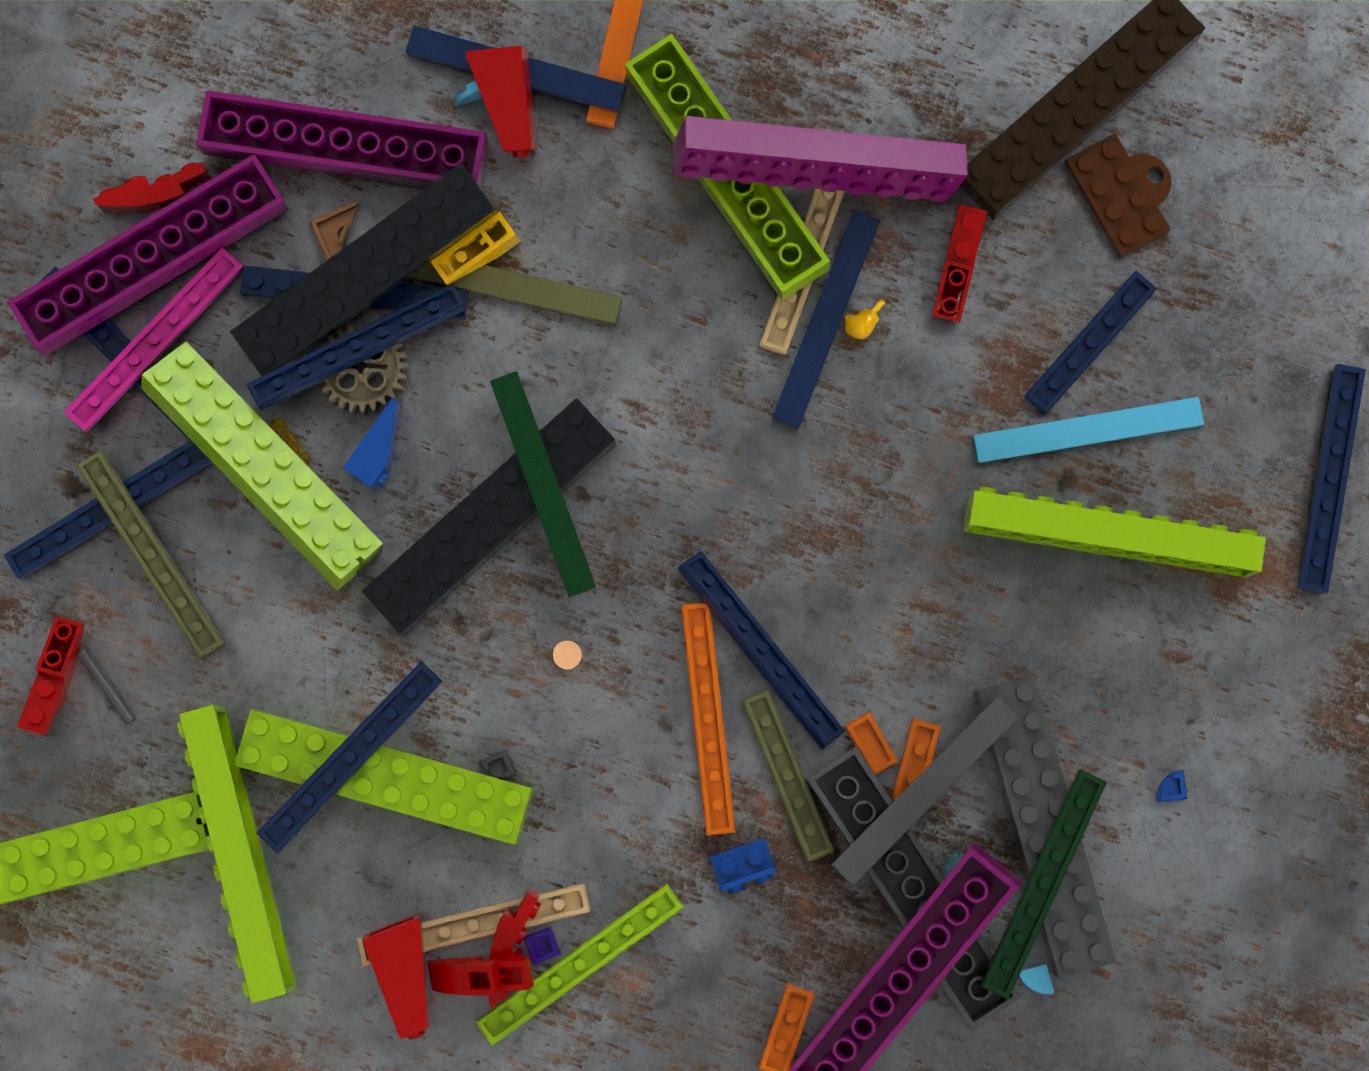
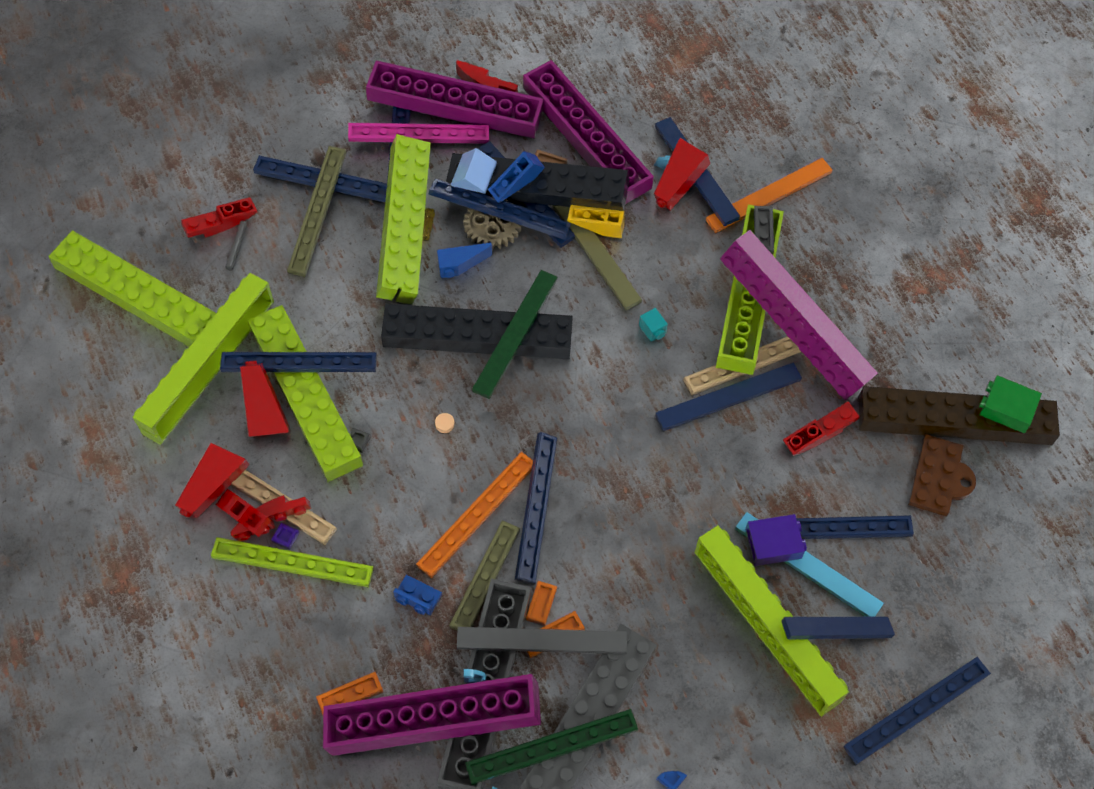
camera: 40 degrees right, 20 degrees down
yellow piece [844,299,885,340] -> none
none -> red slope [240,360,290,437]
none -> light blue slope [451,148,497,193]
none -> medium azure tile [464,669,486,683]
none -> blue slope [488,151,545,203]
none -> teal brick [639,308,668,342]
none -> dark purple brick [745,514,807,566]
none -> dark grey tile [754,206,774,255]
none -> dark blue tile [781,617,895,639]
none -> green brick [979,375,1042,434]

